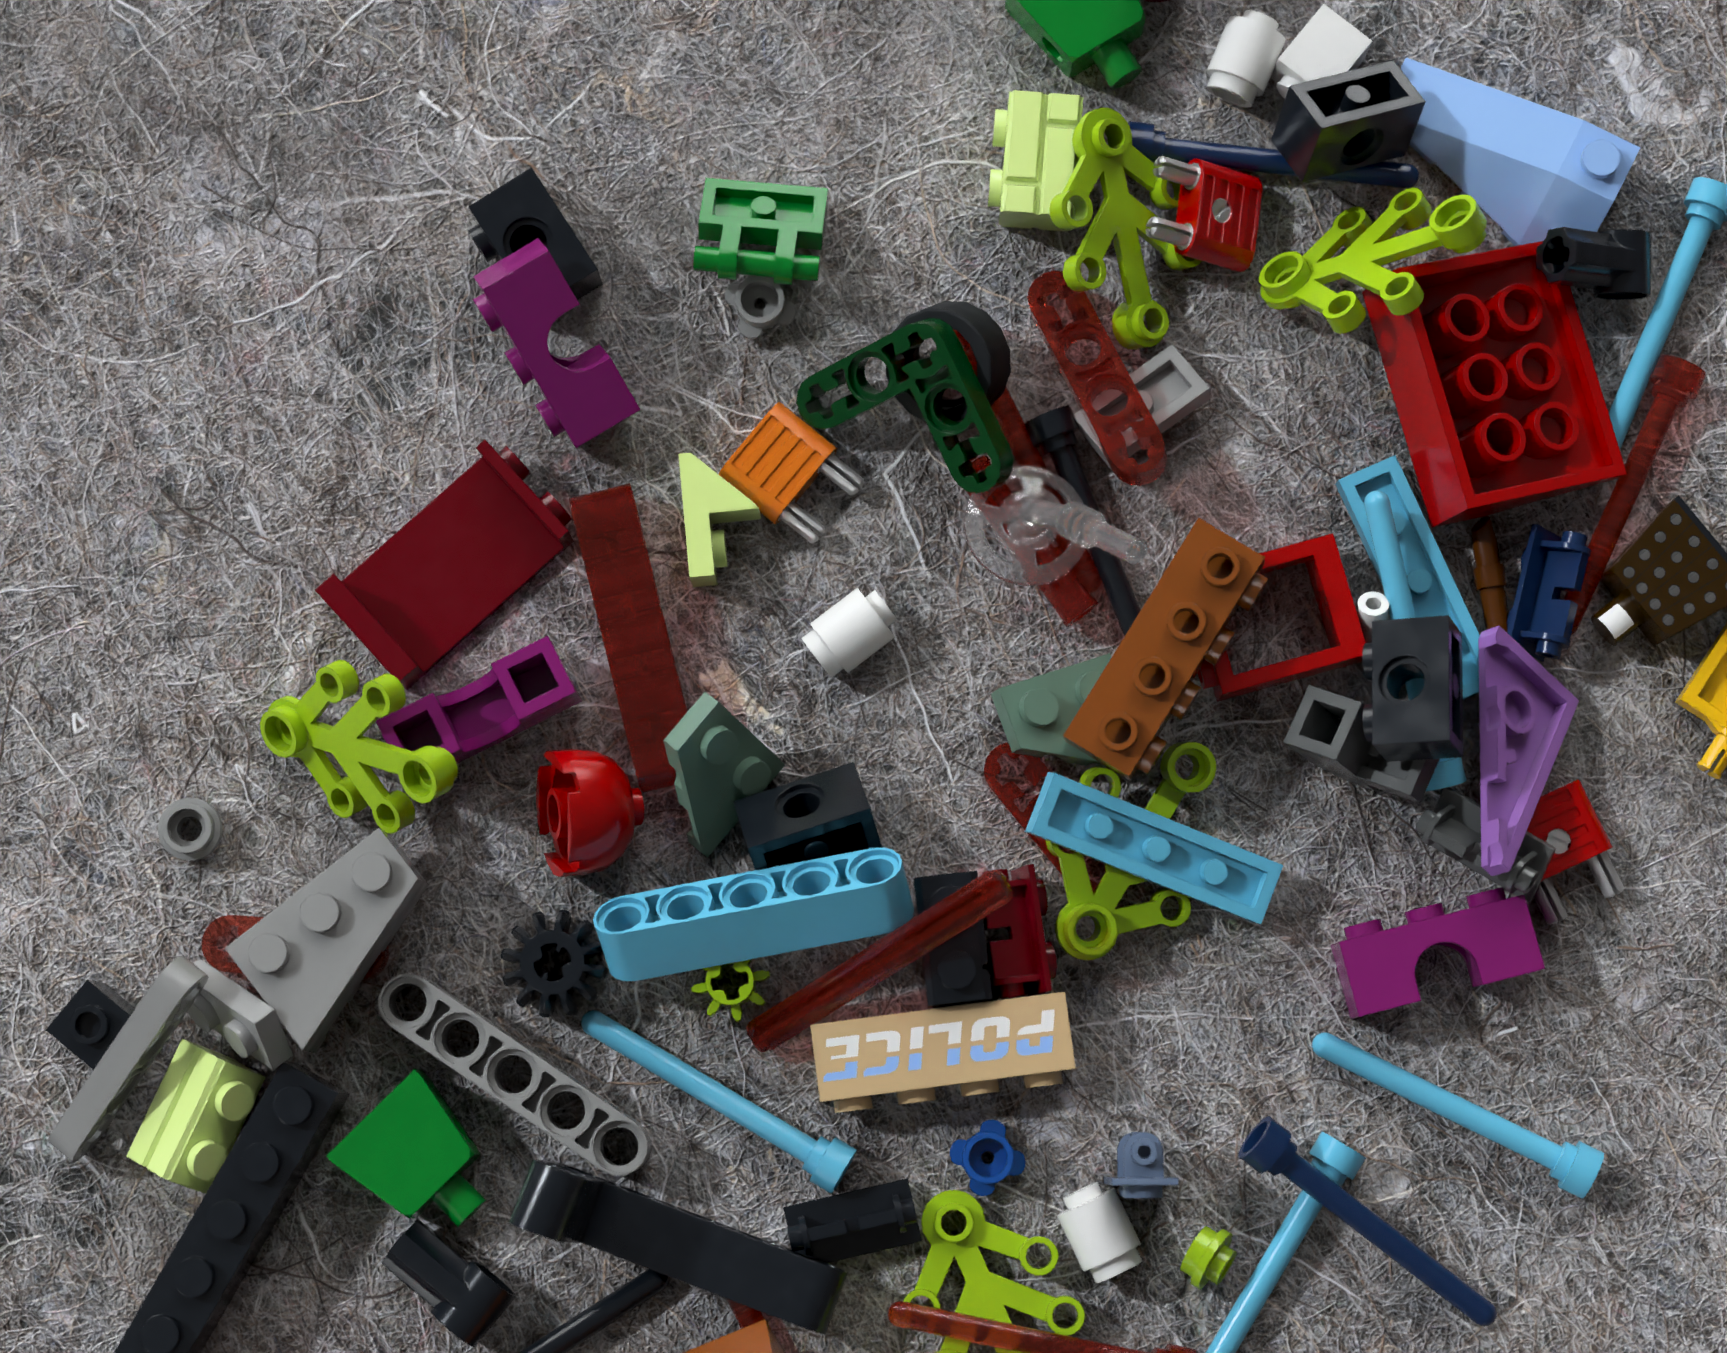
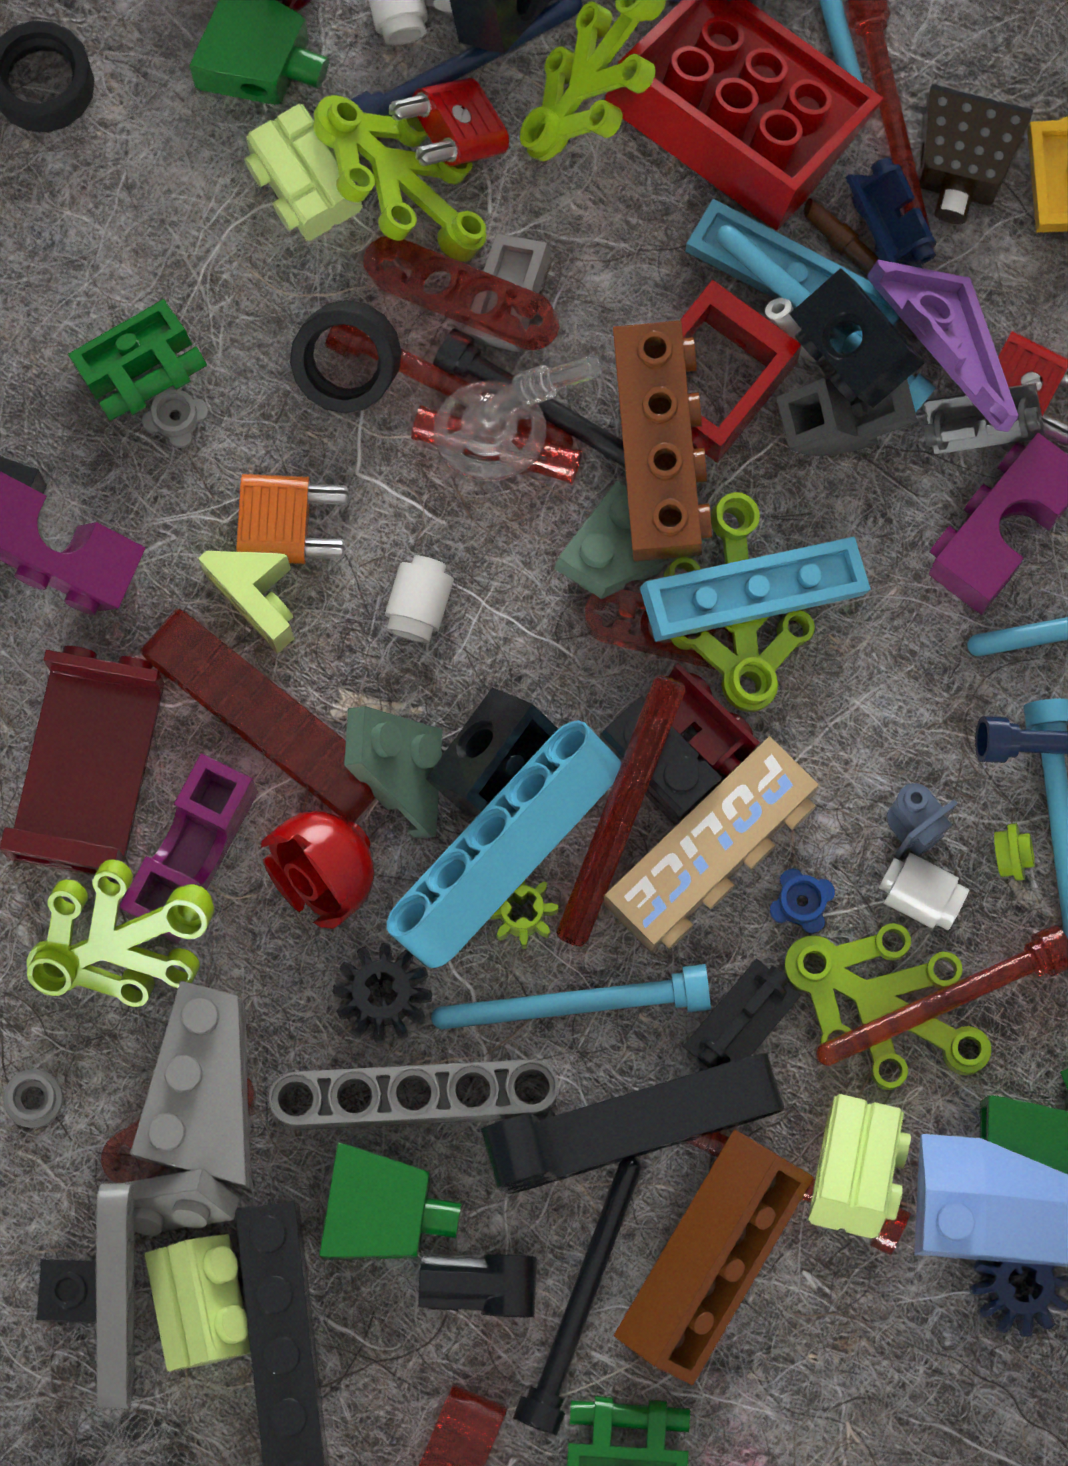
camera: 40 degrees left, 5 degrees down
dark green beam [796,318,1014,493] -> none

